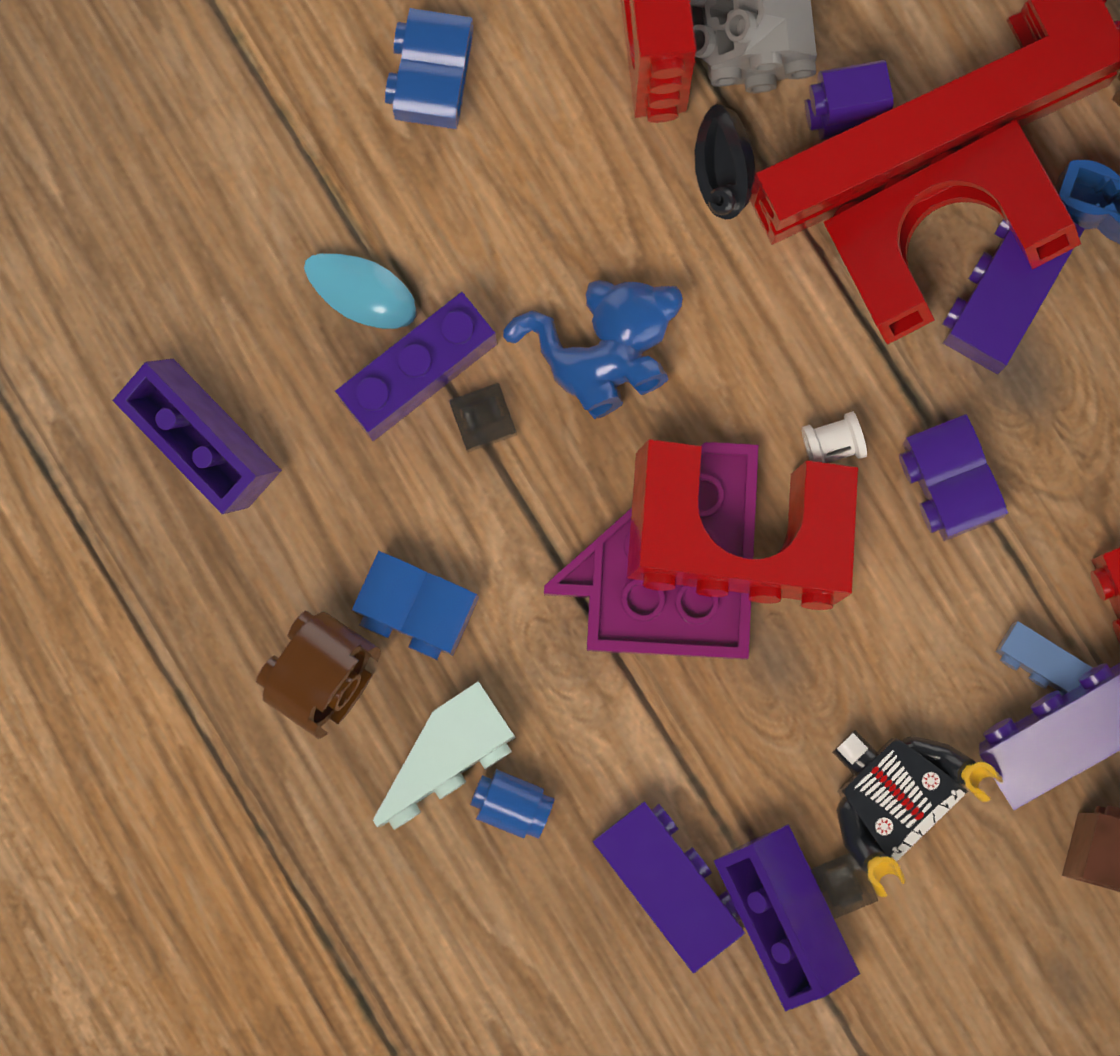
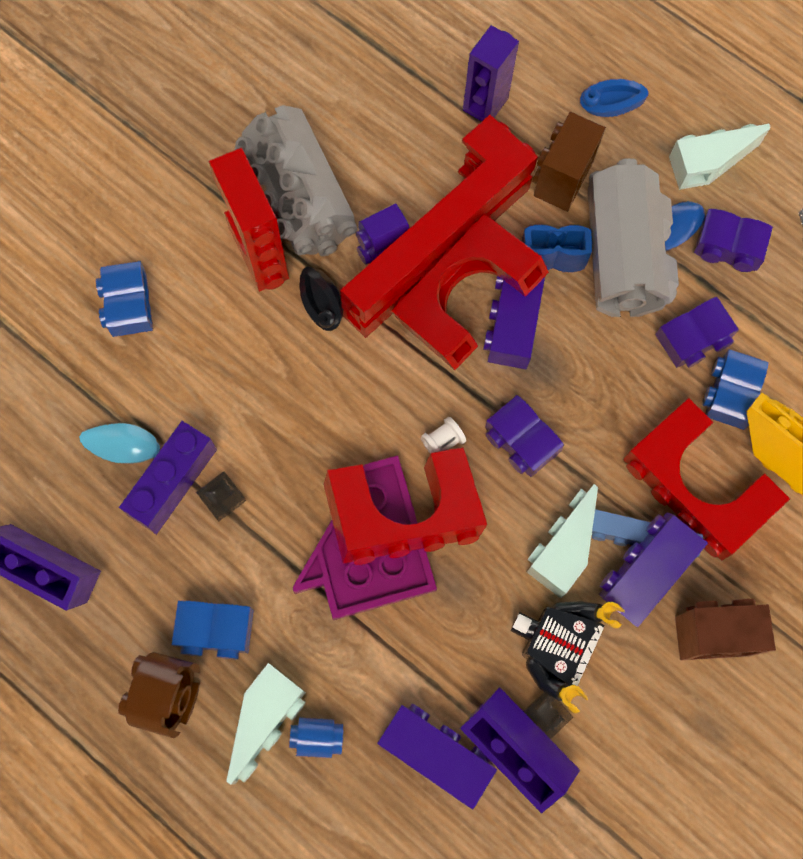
camera: 25 degrees left, 10 degrees down
blue animal [503,280,683,419] -> none
none -> light aqua slope [527,484,598,598]

